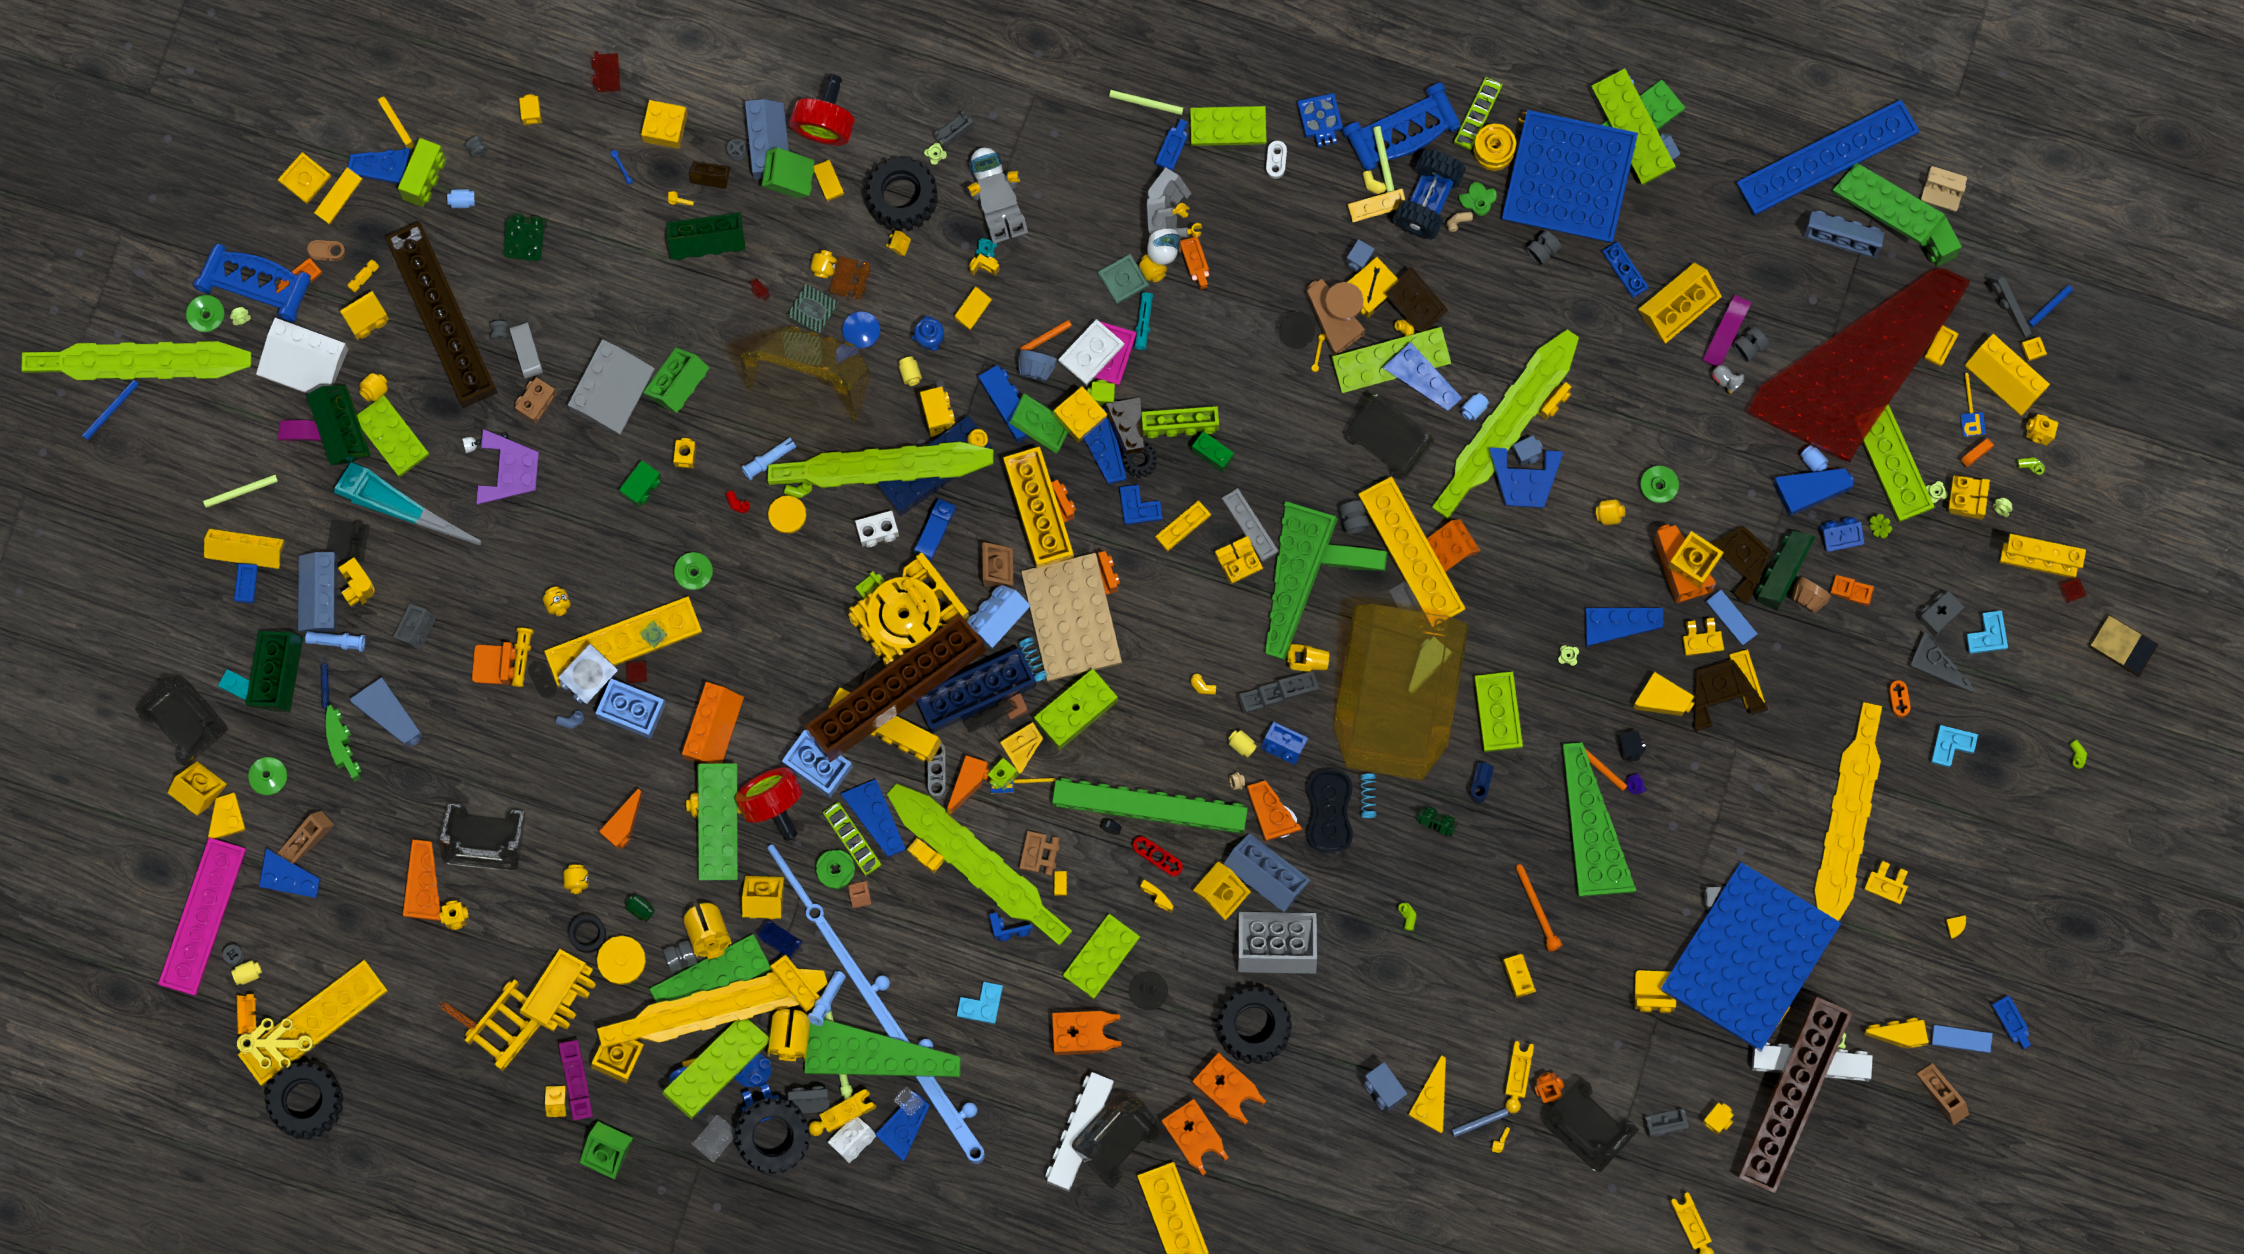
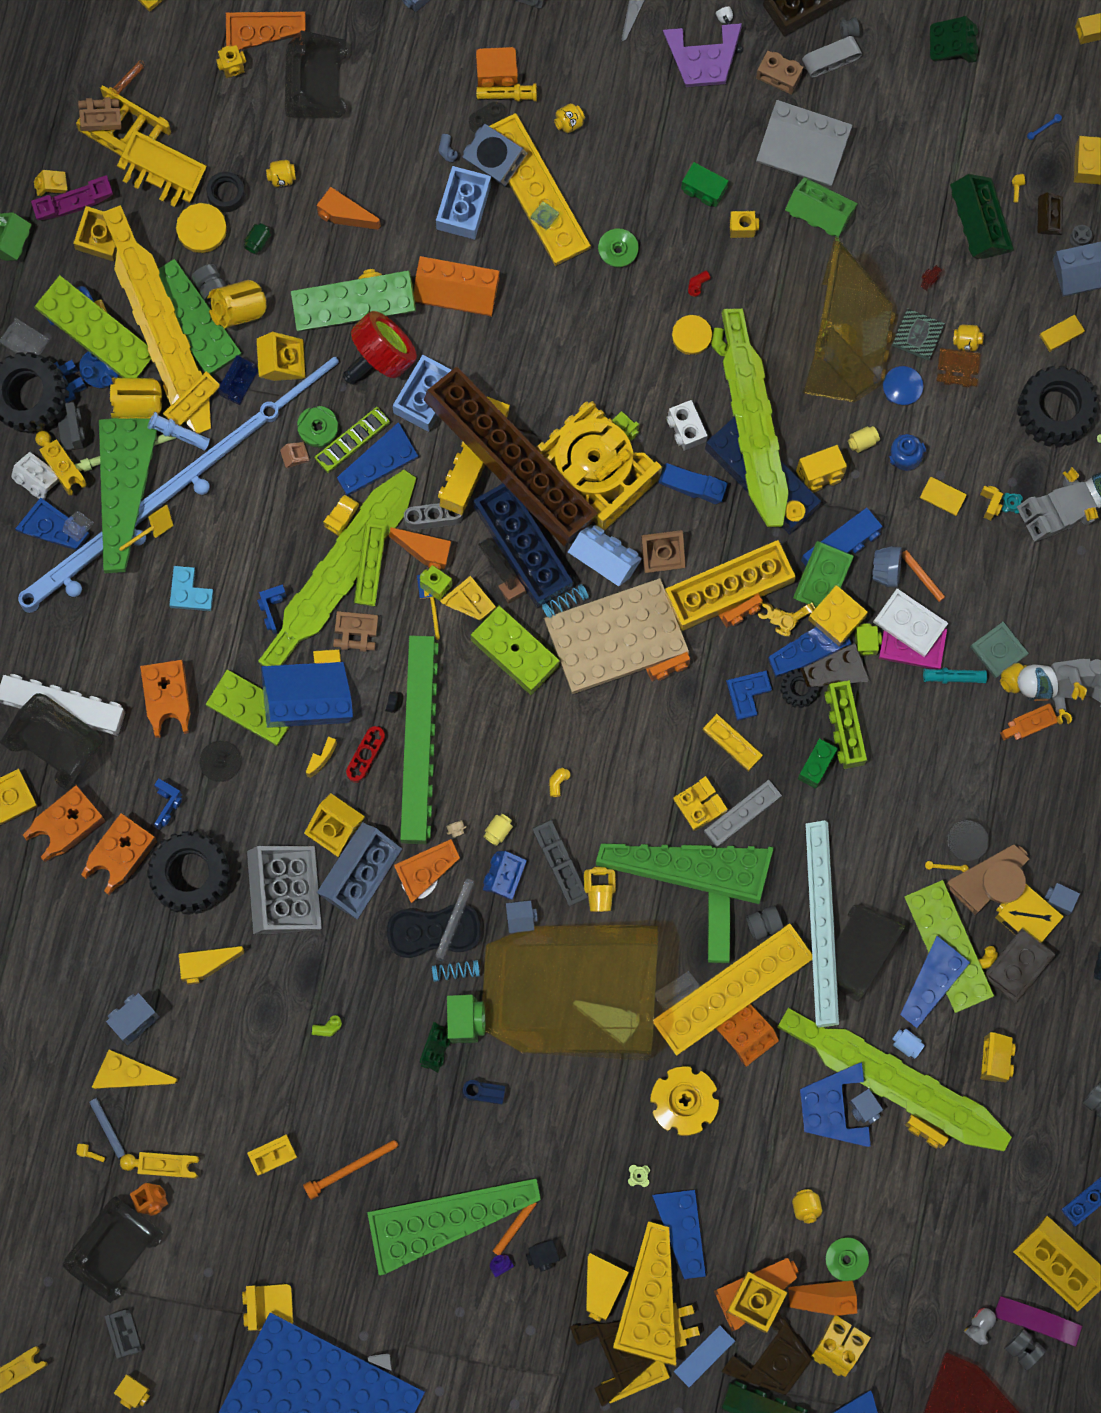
camera: 80 degrees right, 0 degrees up
clear red plate [627,662,647,683] -> none
light blue pin [741,437,796,481] -> none
bright green brick [762,147,814,199] -> none
yellow tile [886,231,911,256] -> none
lime plate [1474,672,1523,752] -> none
none -> medium nougat plate [78,97,121,131]
none -> yellow piece [119,505,173,551]
none -> blue bracket [154,778,182,830]
none -> yellow slope [179,946,244,985]
none -> blue slope [261,662,353,728]
none -> lime tile [354,522,386,607]
none -> clear tile [435,878,474,962]
none -> bright green piece [447,995,485,1043]
none -> sand blue brick [506,901,537,933]
none -> yellow wing [613,1222,676,1366]
none -> yellow piece [650,1067,719,1136]
none -> yellow piece [758,603,815,636]
none -> orange slope [788,1280,857,1316]
none -> light aqua plate [806,820,839,1028]
none -> yellow hips [812,1316,871,1377]
none -> yellow slope [981,1032,1015,1082]

